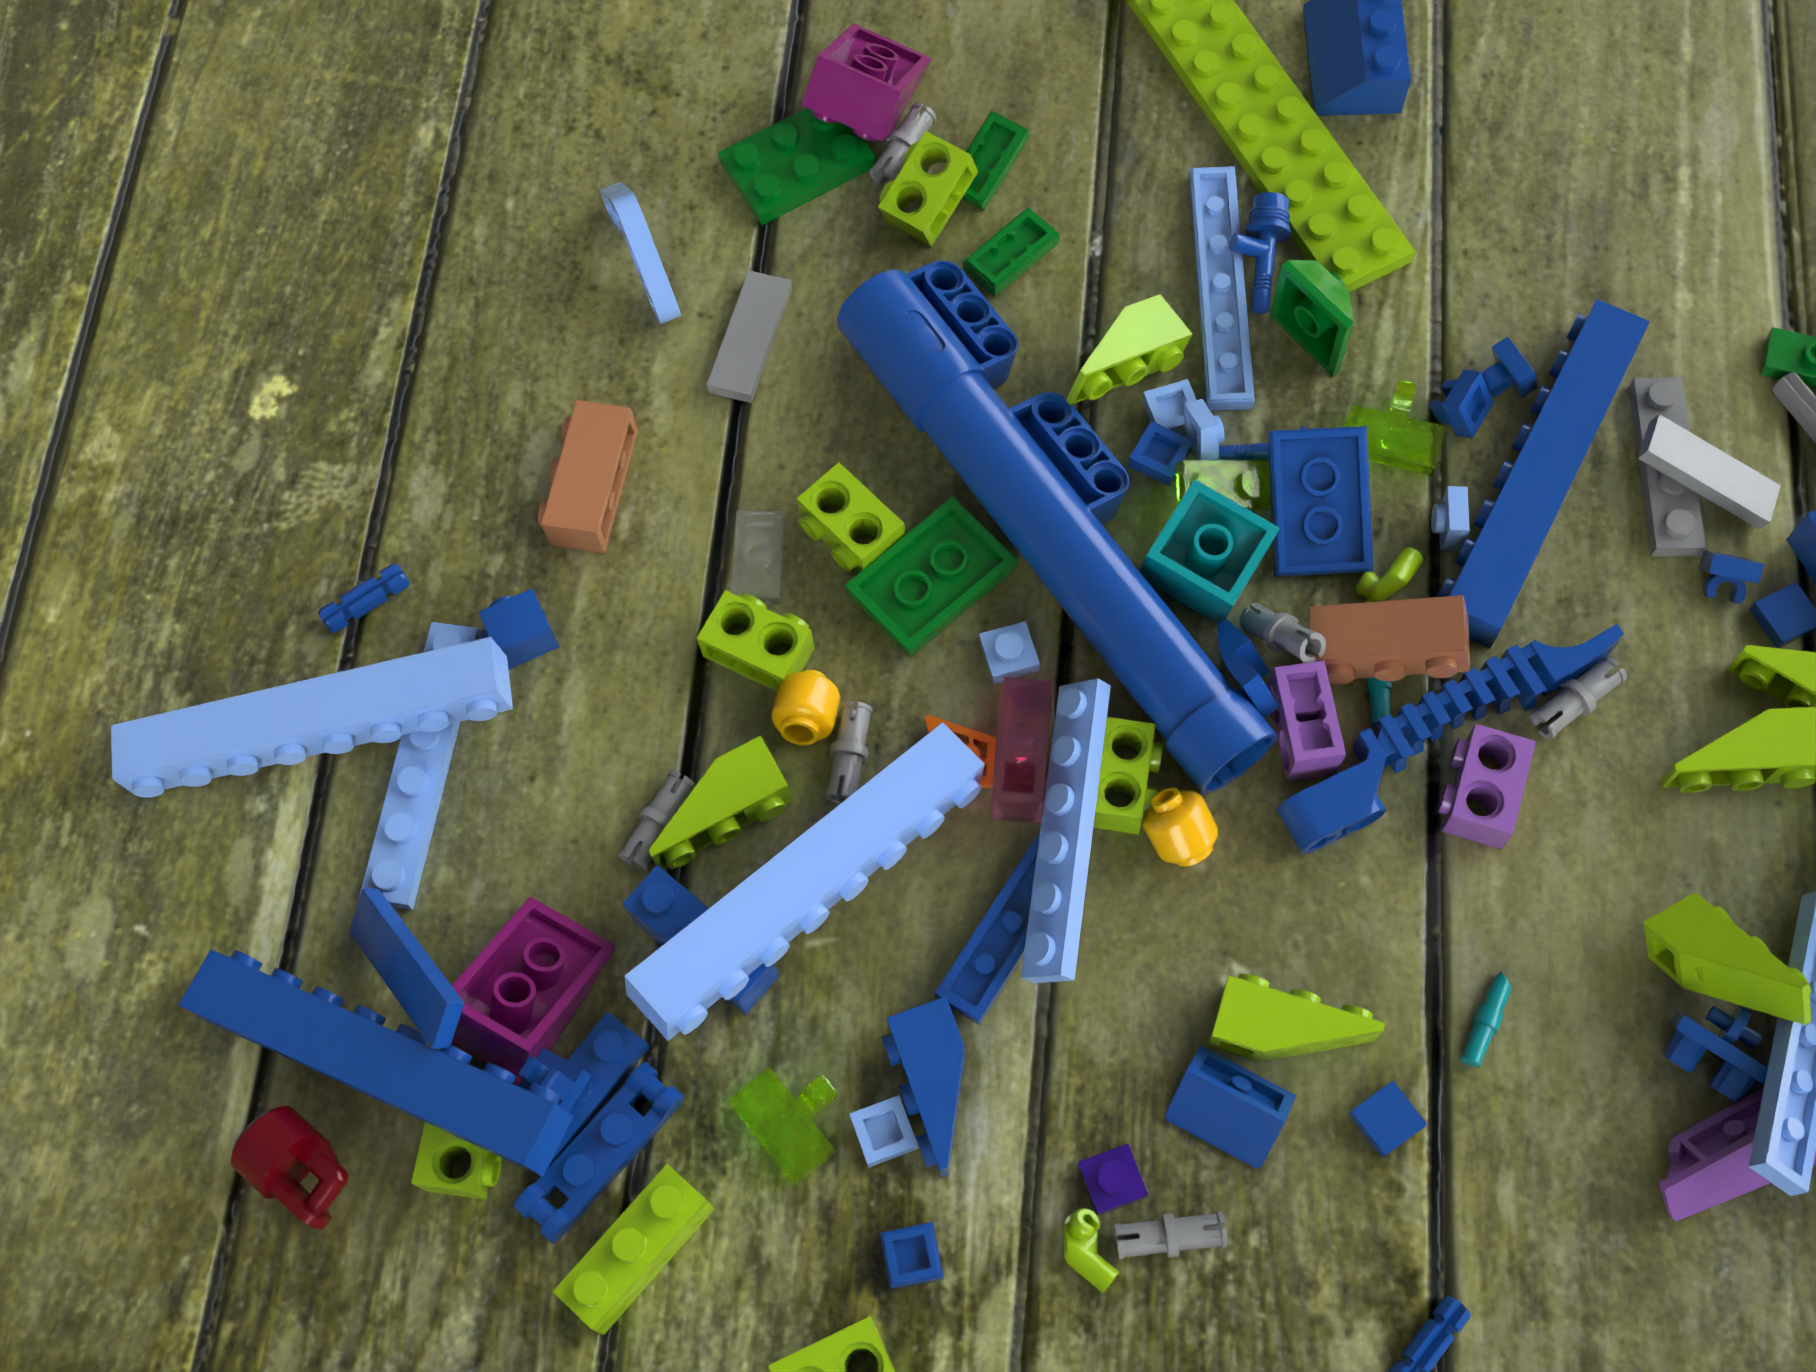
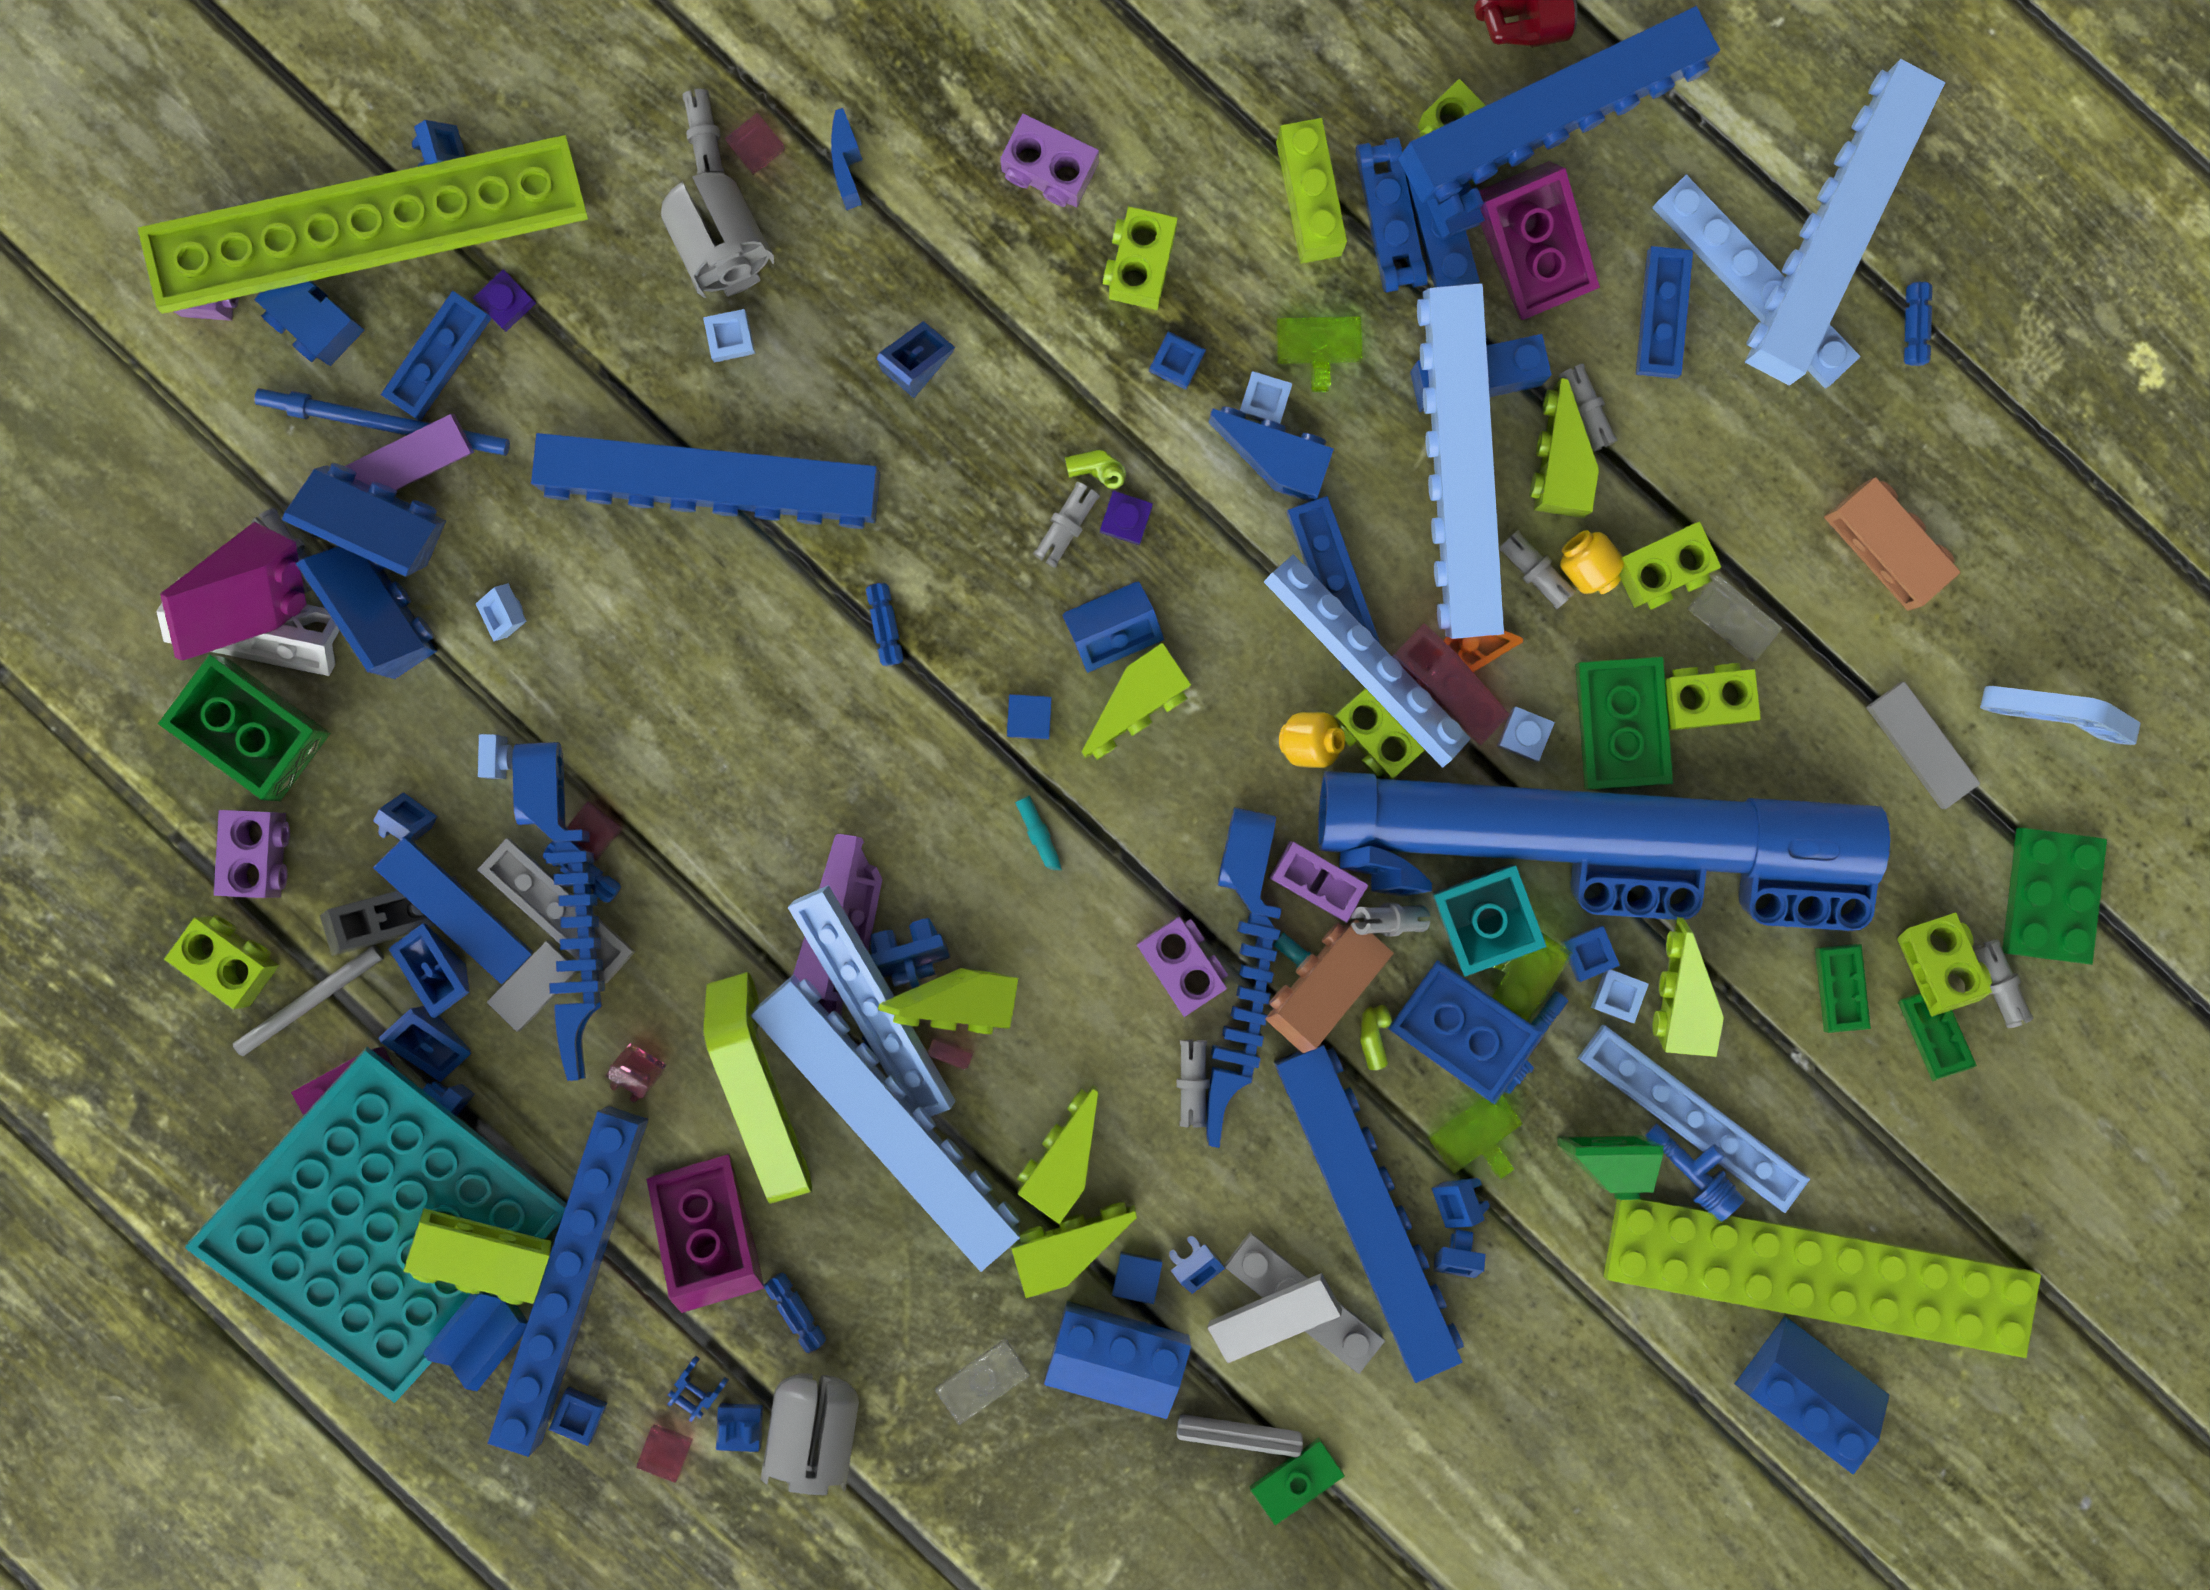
camera: 115 degrees right, 20 degrees up
blue tile [349,889,464,1049] -> none
blue brick [477,588,560,670] -> none
magenta slope [802,23,932,142] -> none
light blue plate [1184,399,1225,468] -> none
light blue plate [1431,486,1470,552] -> none
none -> clear pink tile [928,1036,975,1070]
none -> blue plate [1635,246,1693,379]

